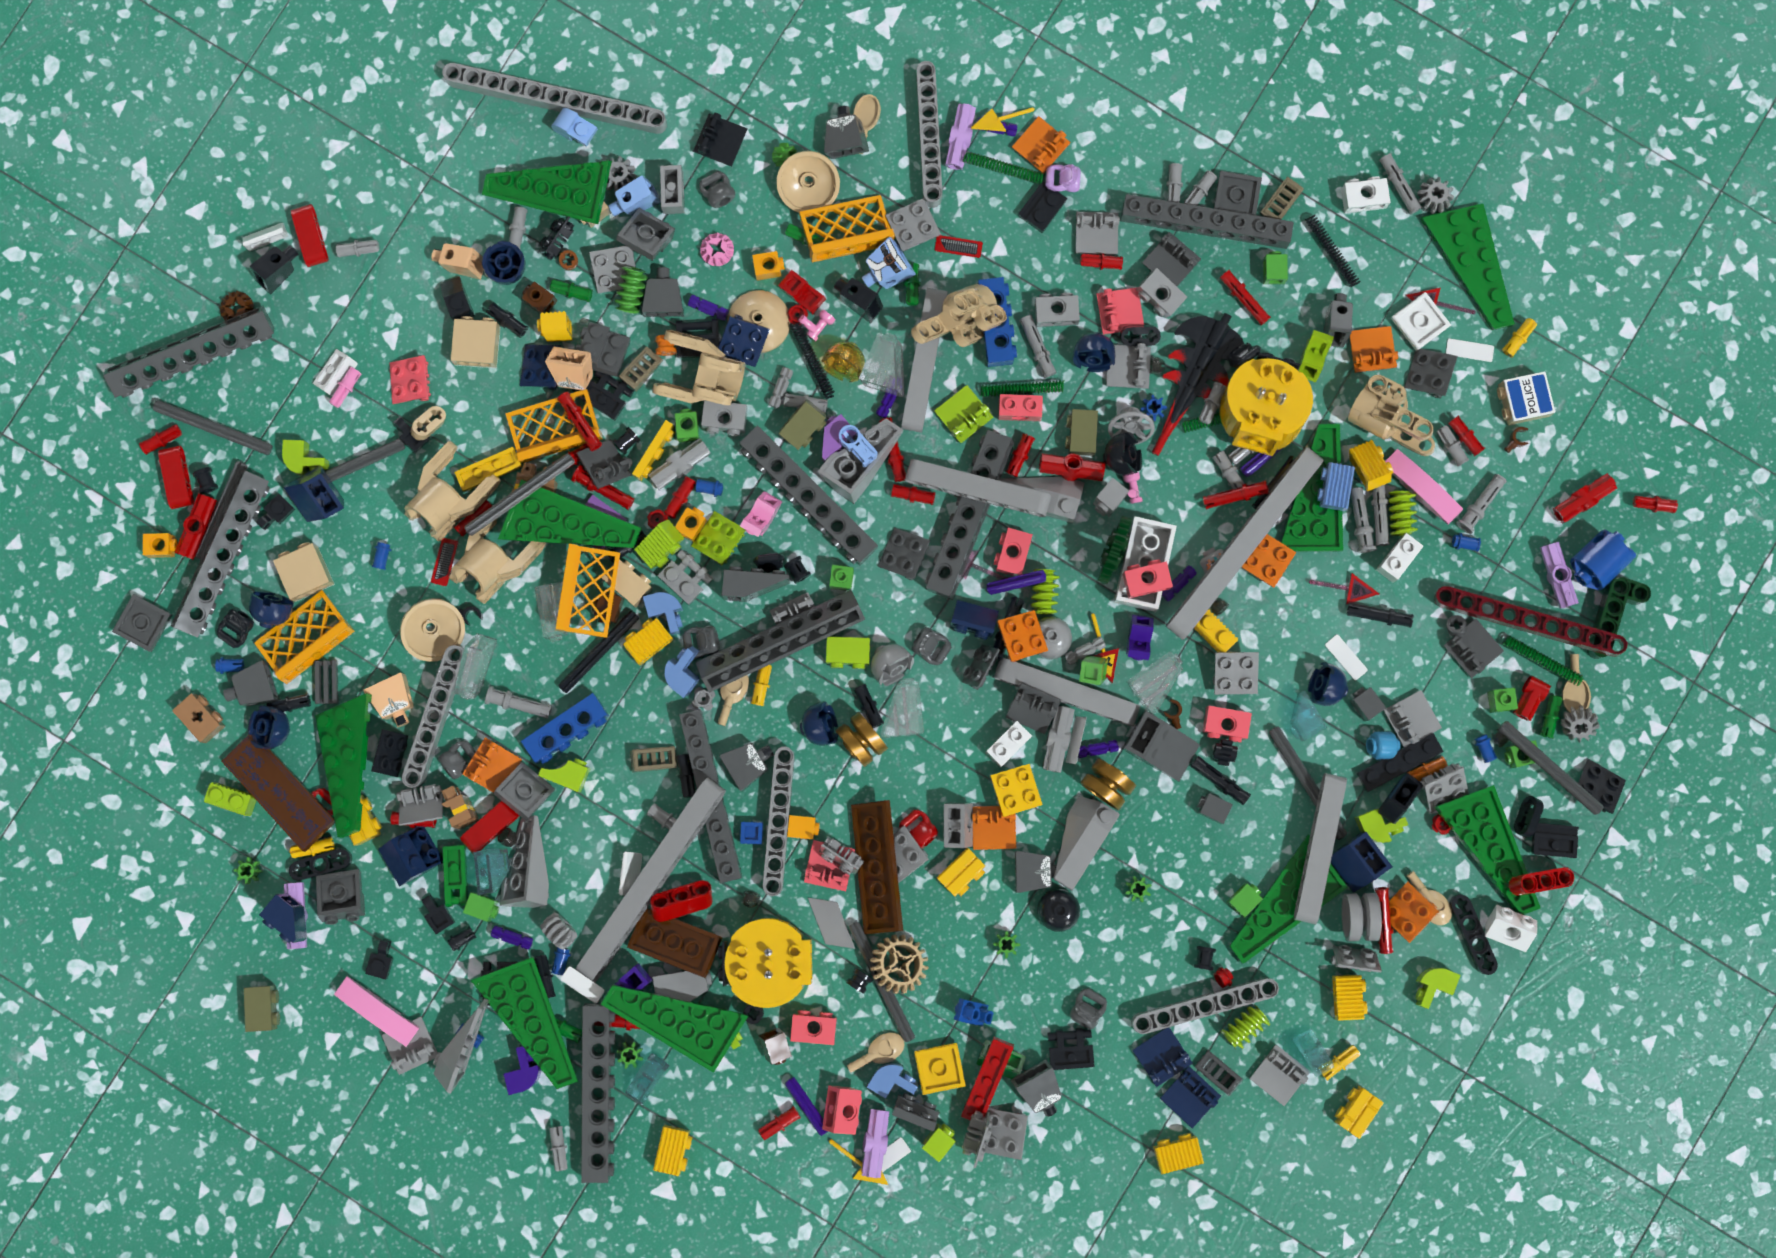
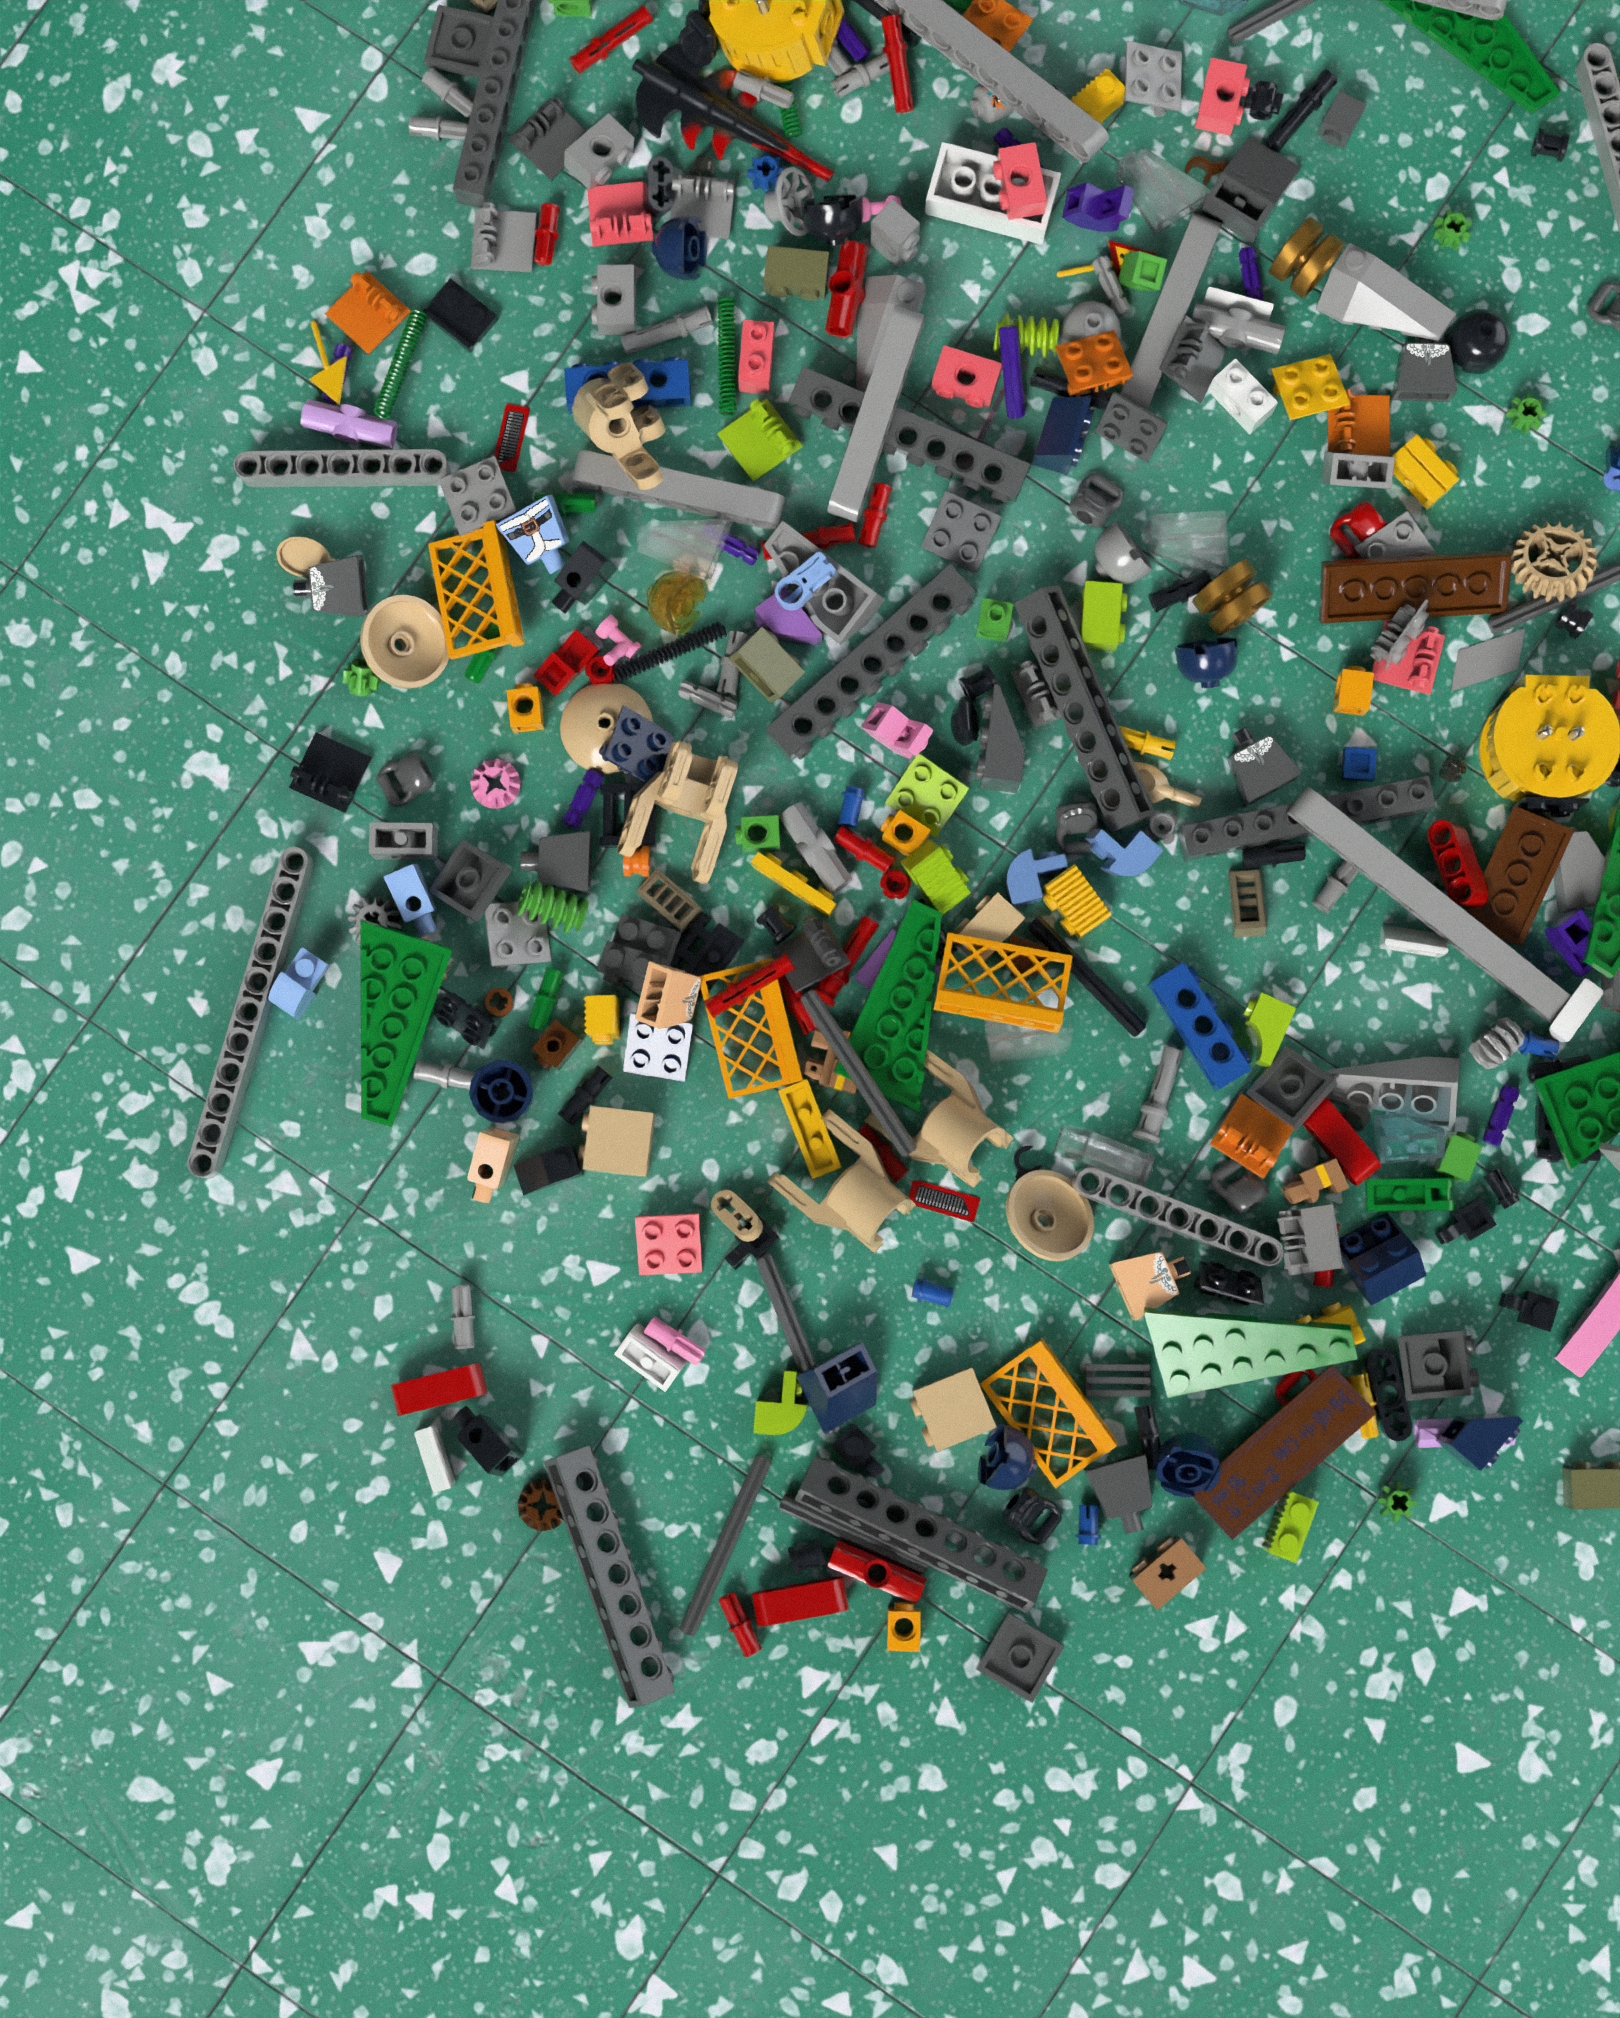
camera: 85 degrees left, 0 degrees up
light grey plate [658,550,713,605] -> none
light grey brick [701,400,748,436] -> none
light grey beam [763,747,795,896] -> none
red pin [1005,433,1035,477] -> none
lavender piece [1045,164,1081,192] -> none
dark green gear [1097,515,1132,584] -> none
red plate [1213,967,1233,988] -> none
bright green brick [1226,883,1263,918] -> none

